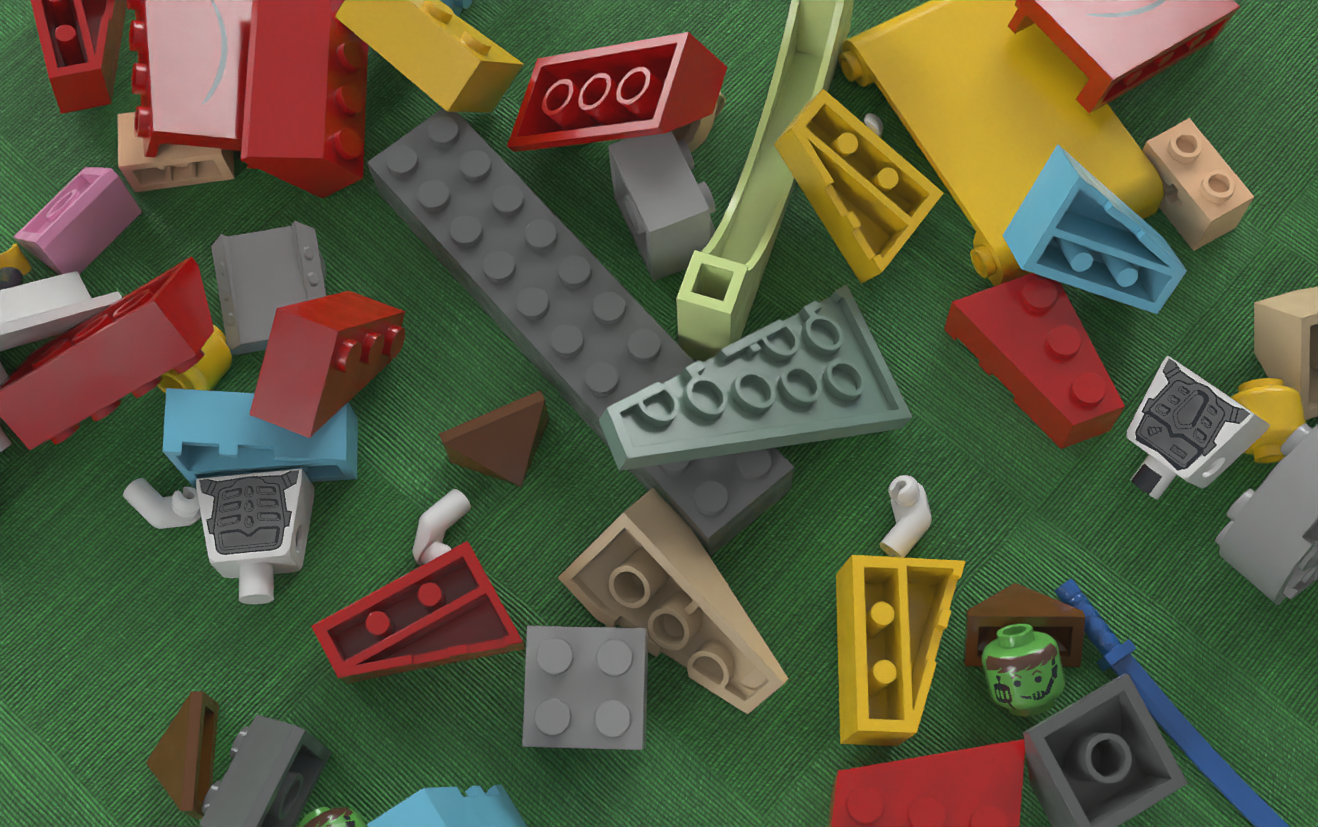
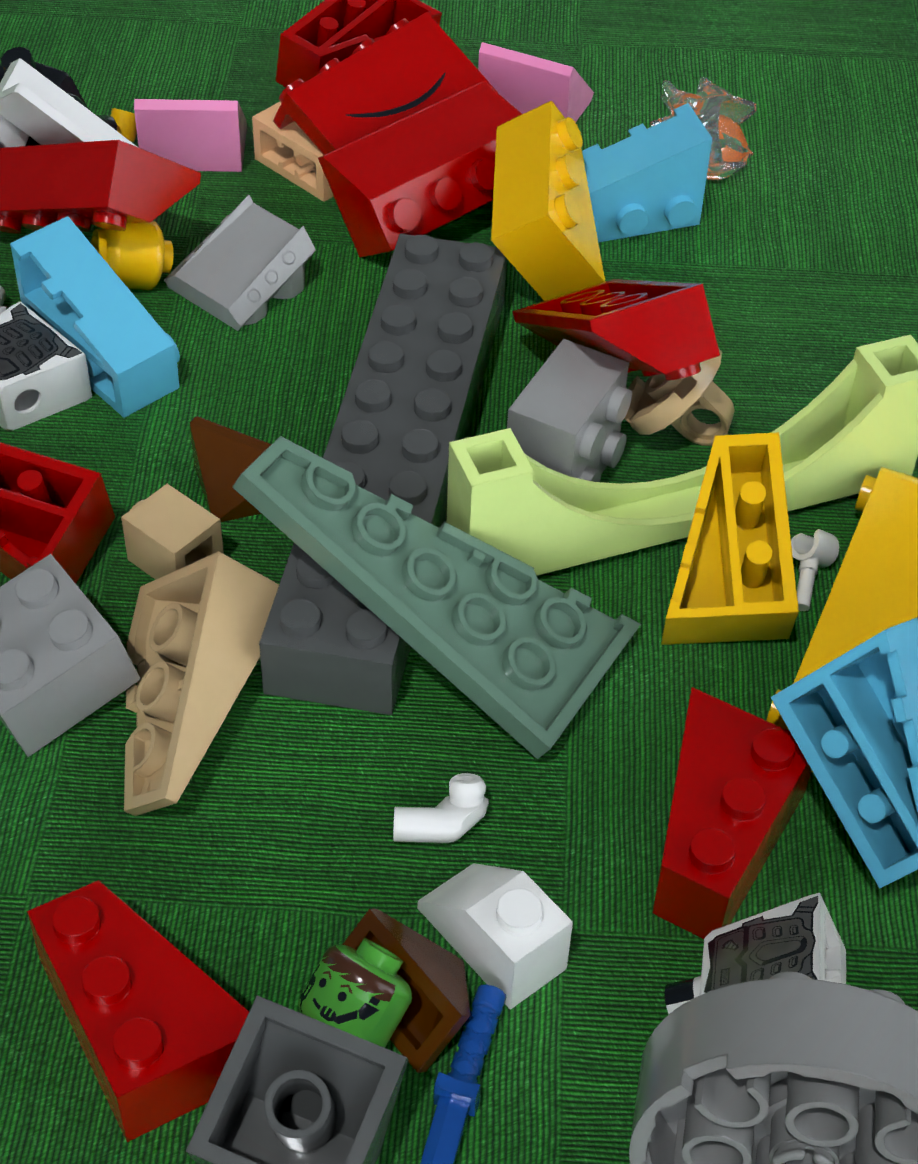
camera: 45 degrees right, 20 degrees down
red wedge [249,291,406,438] -> none
white arm [412,489,471,565] -> none
yellow wedge [836,555,965,746] -> none
none -> tan brick [121,483,224,580]
none -> white slope [417,863,573,1010]

